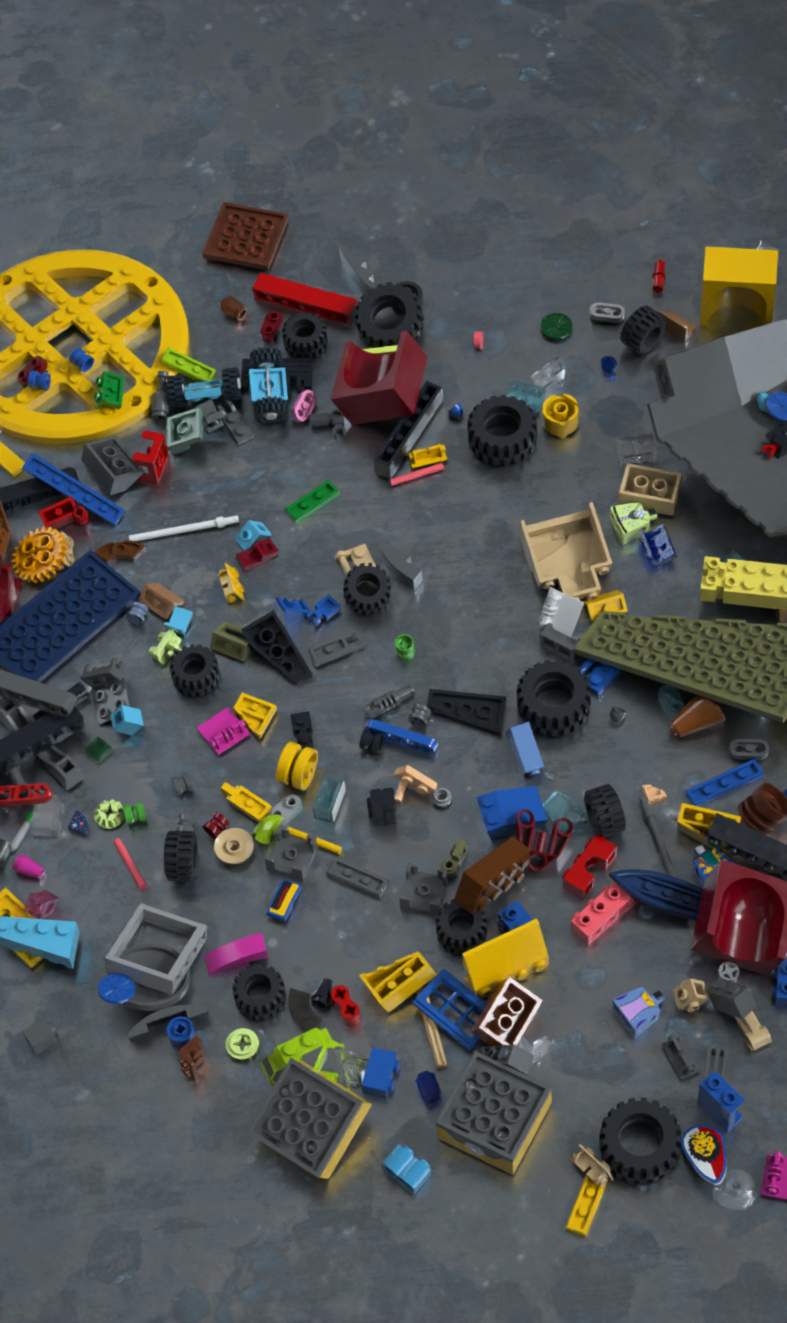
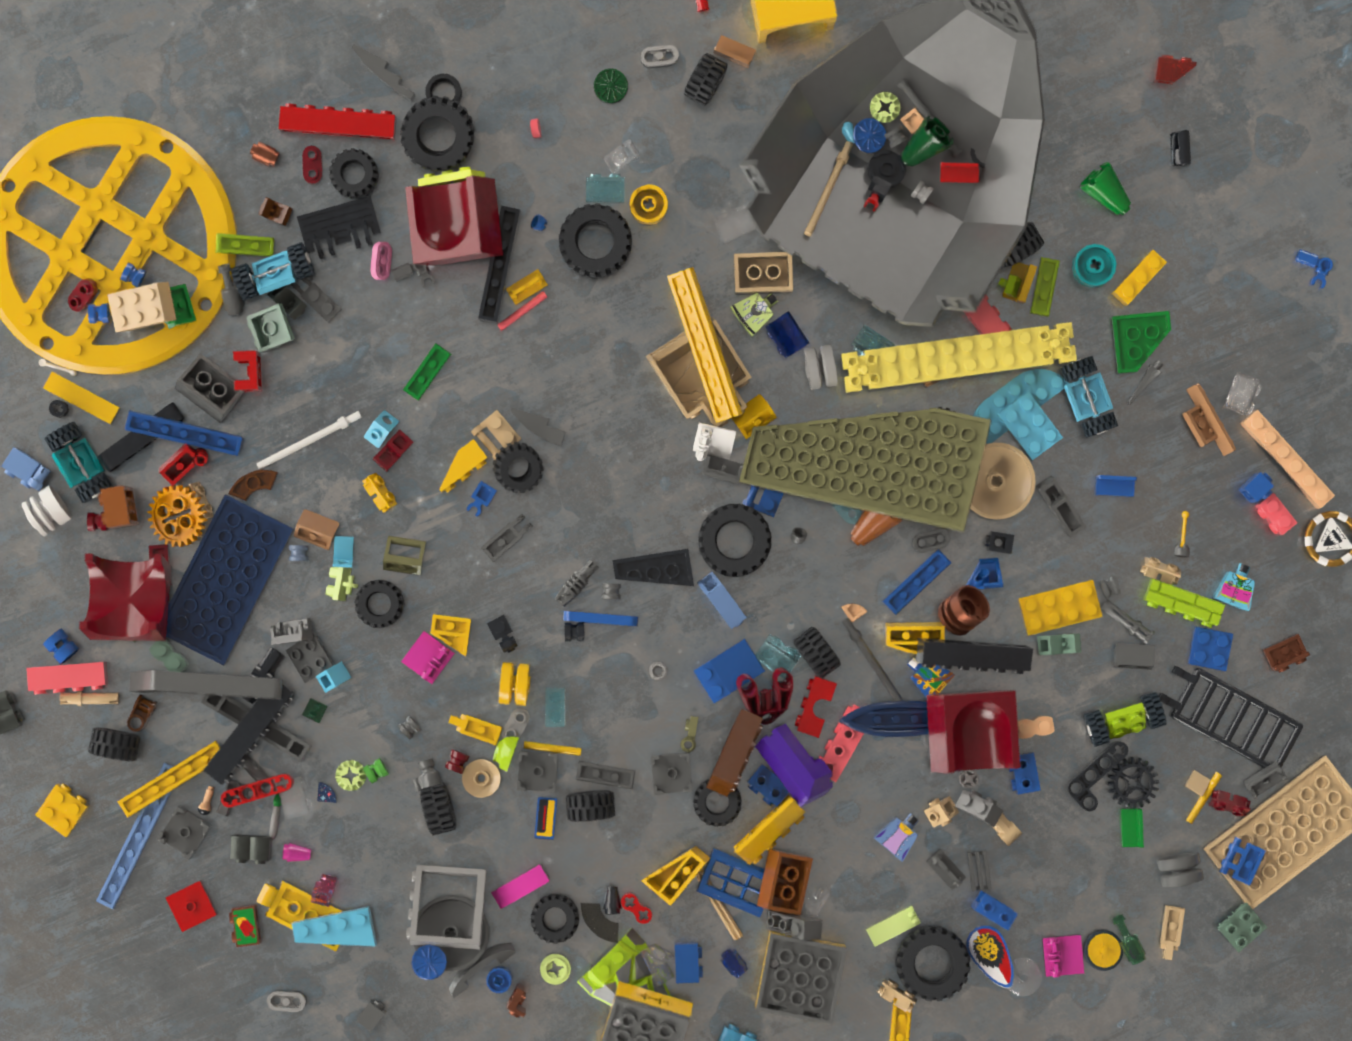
camera: 25 degrees left, 30 degrees up
coral bar [113,838,146,889] -> none
copper plate [202,202,289,270] -> none
black wedge [241,610,313,685] -> none
plate [249,346,288,424] -> none
blue slope [269,597,310,627] -> none
black brick [367,788,397,826] -> none
light nougat plate [394,765,438,803] -> none
bright green wheel [395,634,415,660] -> none
clear blue plate [601,356,617,374] -> none
none -> tan brick [108,282,176,332]
none -> reddish brown bracket [259,197,293,226]
none -> yellow slope [439,439,488,493]
none -> black tyre [566,790,615,822]
none -> yellow plate [667,267,742,423]
none -> dark purple brick [755,723,833,807]
none -> tan bar [804,141,853,237]
none -> light grey wheel [804,344,838,390]
none -> yellowish green hinge [866,906,921,947]

